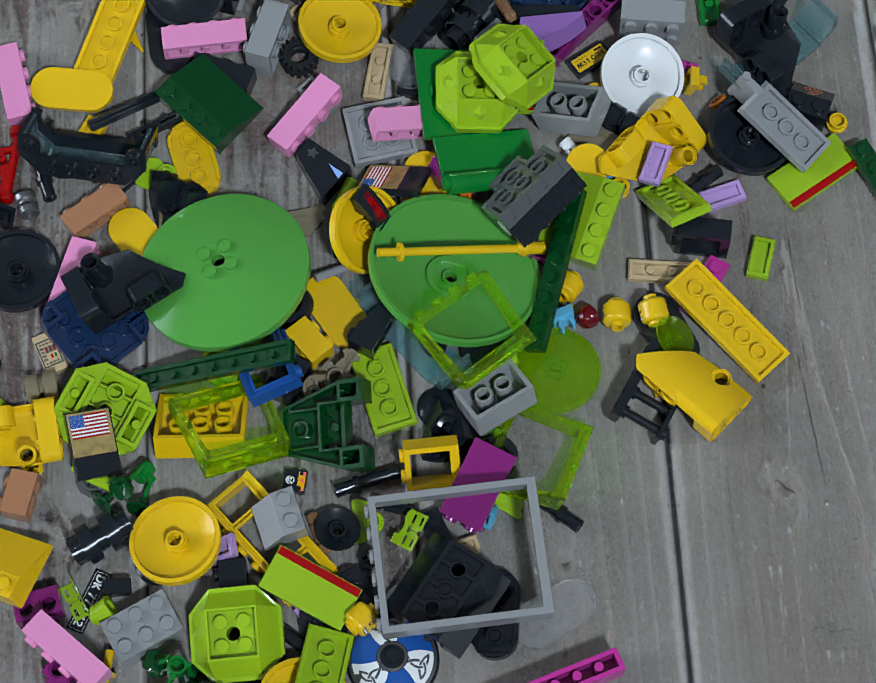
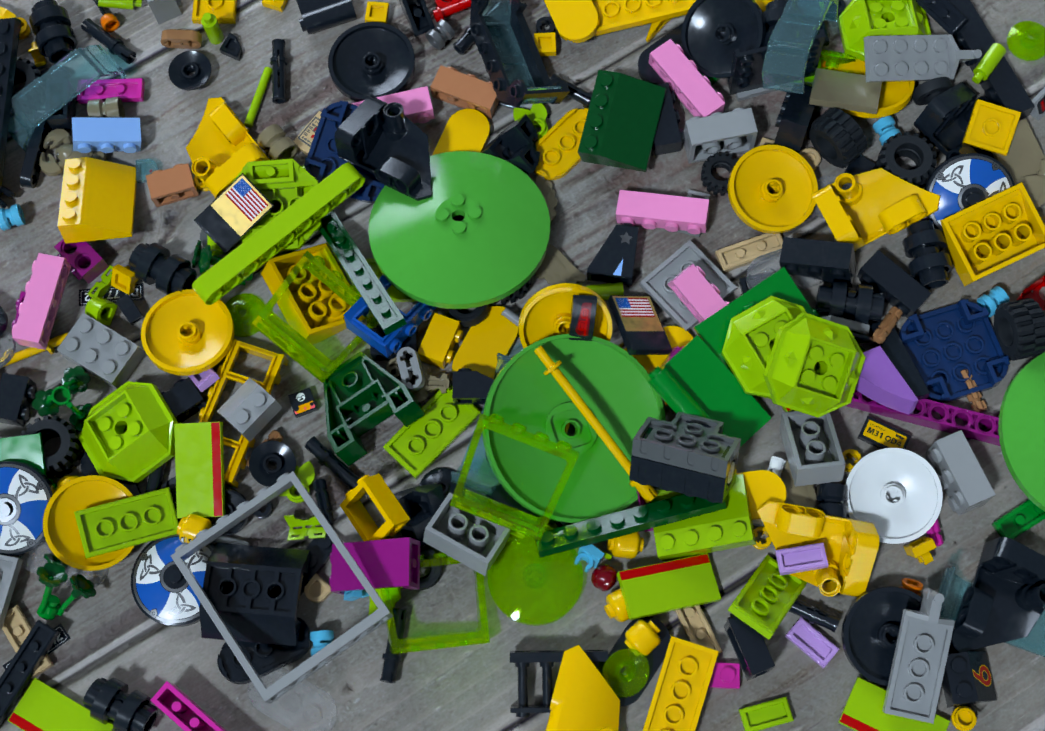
camera: 65 degrees right, 5 degrees up
black axle [87,89,160,131] -> none
none -> yellow tile [111,264,139,295]
none -> lime beam [192,162,365,305]
none -> clear neon green dish [225,294,267,337]
none -> medium azure wheel [310,630,334,656]
none -> light grey beam [396,347,425,391]
none -> black bush [536,17,555,33]
none -> lime tile [617,553,721,620]

